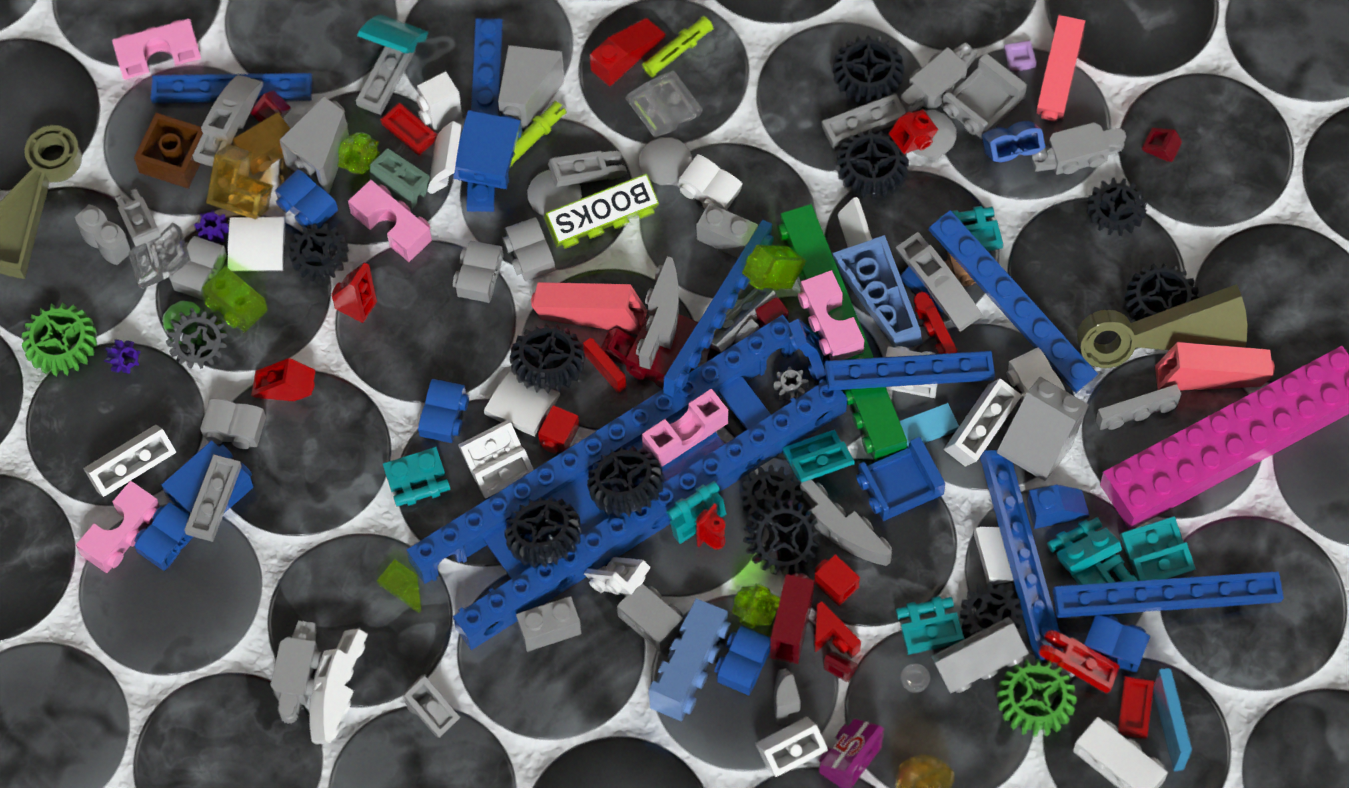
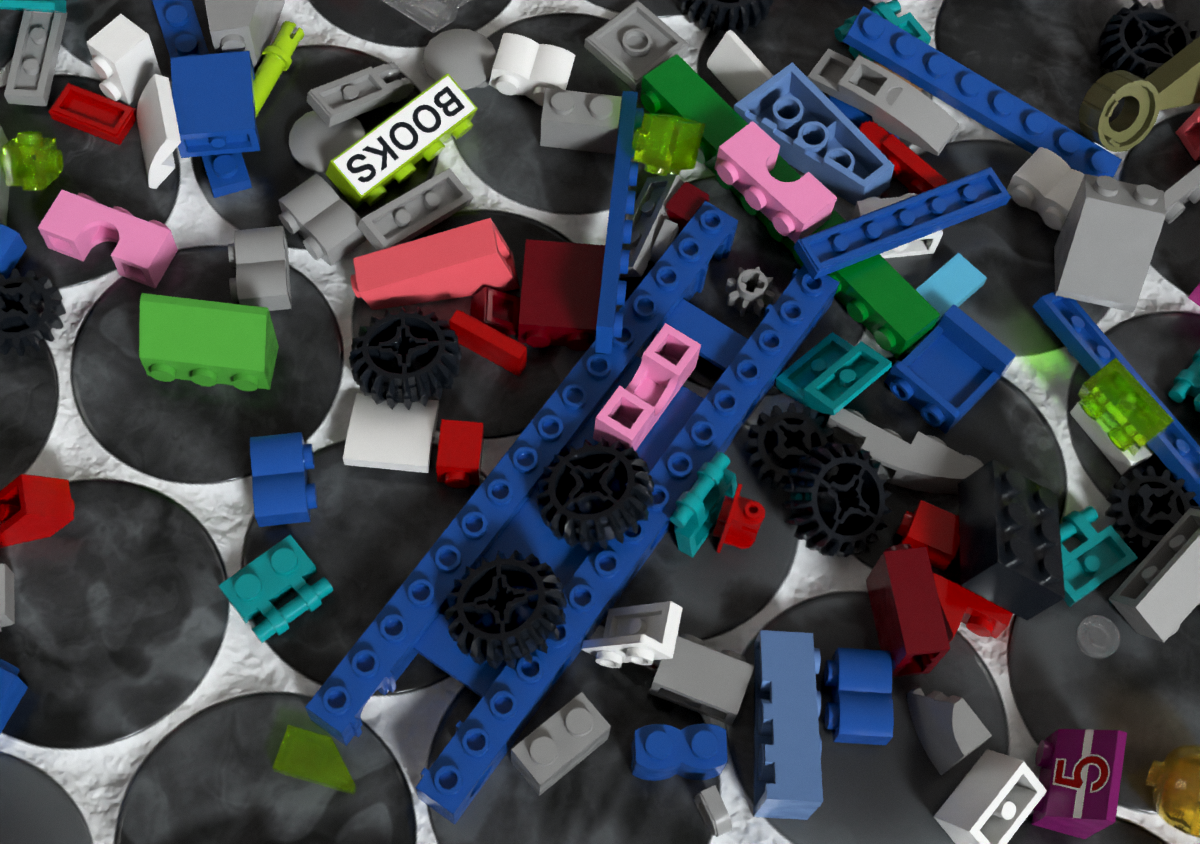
camera: 30 degrees left, 0 degrees up
red slope [332,262,377,323] -> none
sand green hinge [369,148,430,211] -> none
white slope [458,420,534,499] -> none
light grey slope [636,256,679,369] -> none
clear neon green brick [731,584,780,628] -> none
blue plate [788,319,828,381] -> none
dark red slope [824,651,858,682] -> none
white brick [943,378,1022,467] -> none
blue slope [1027,485,1089,529] -> none
none -> bright green slope [139,293,279,391]
none -> light grey plate [357,168,474,251]
none -> light grey tile [584,0,689,92]
none -> blue brick [631,723,728,781]
none -> light grey tile [694,785,732,837]
none -> black brick [958,459,1065,620]
none -> clear neon green brick [1078,358,1174,456]

